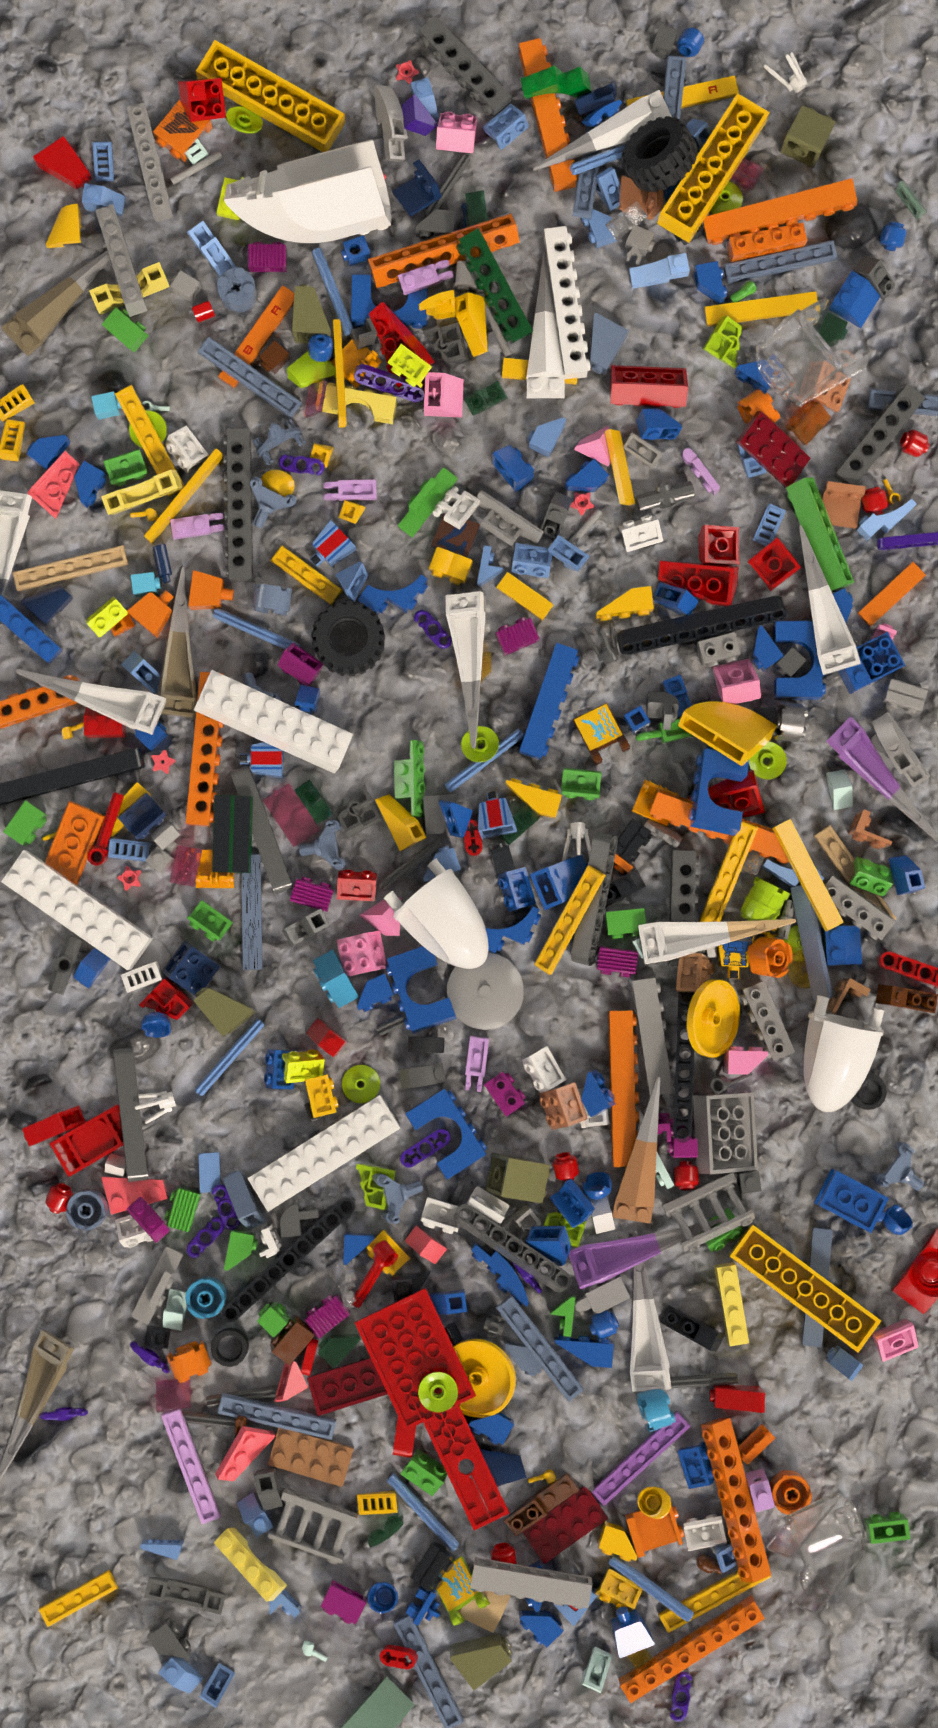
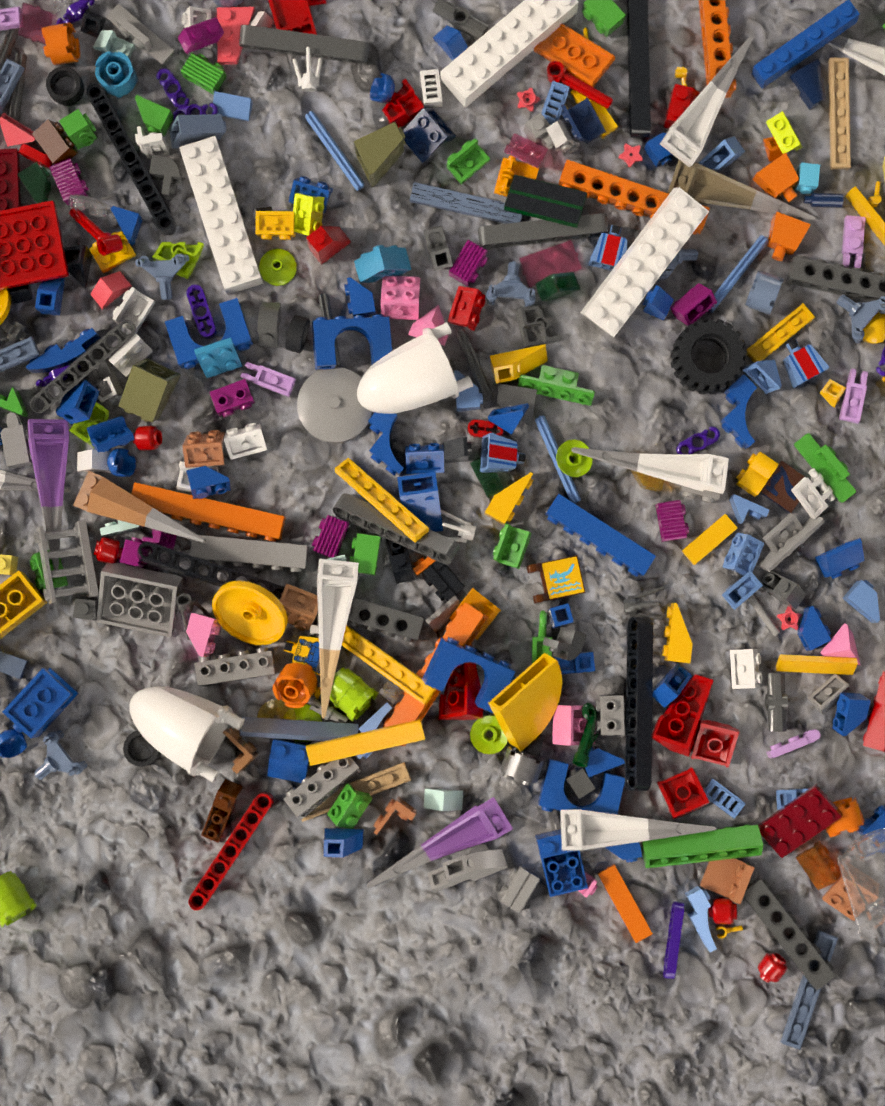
camera: 105 degrees right, 0 degrees up
none -> dark azure plate [194,338,242,378]
none -> dark green plant [572,702,599,767]

